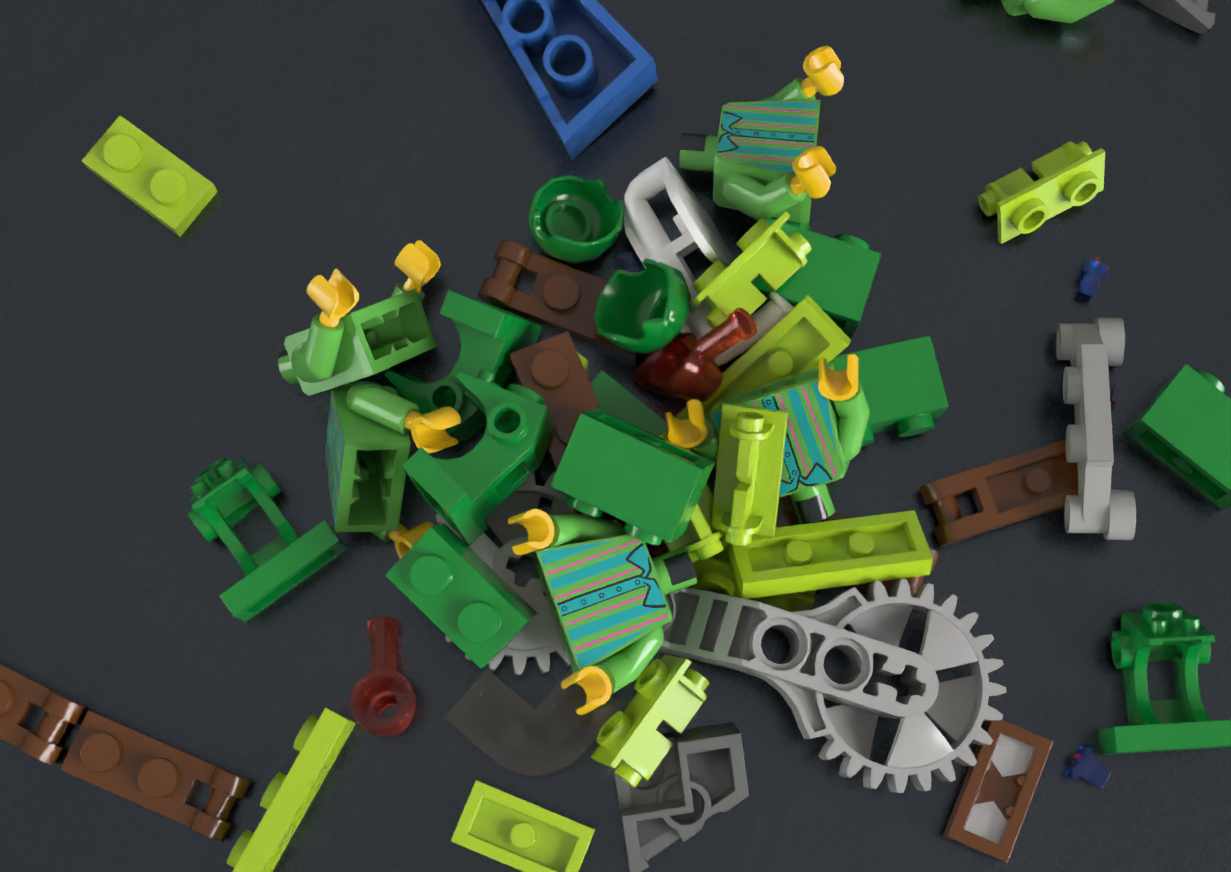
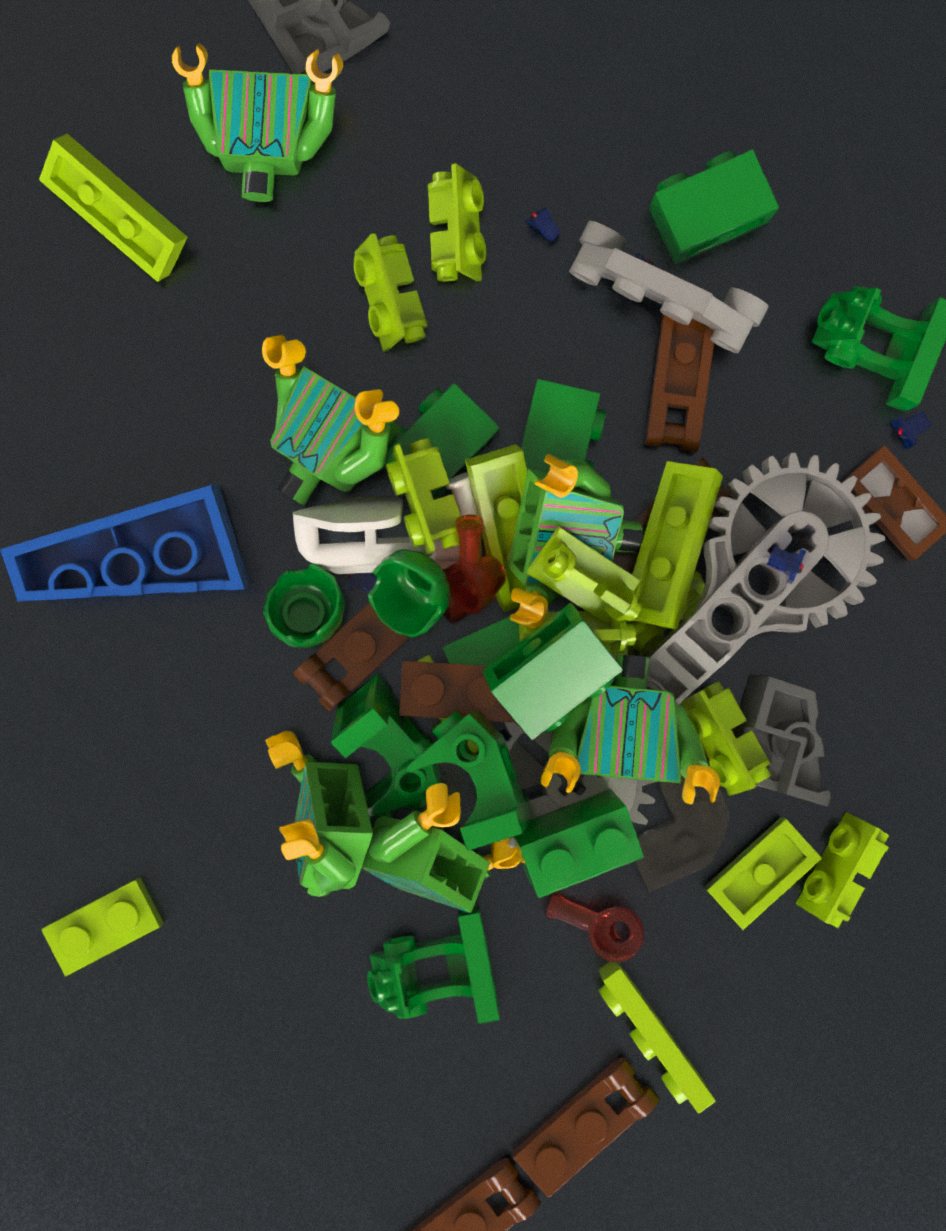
camera: 65 degrees left, 10 degrees up
none -> lime hinge [353,233,428,352]
none -> clear blue piece [766,547,806,584]

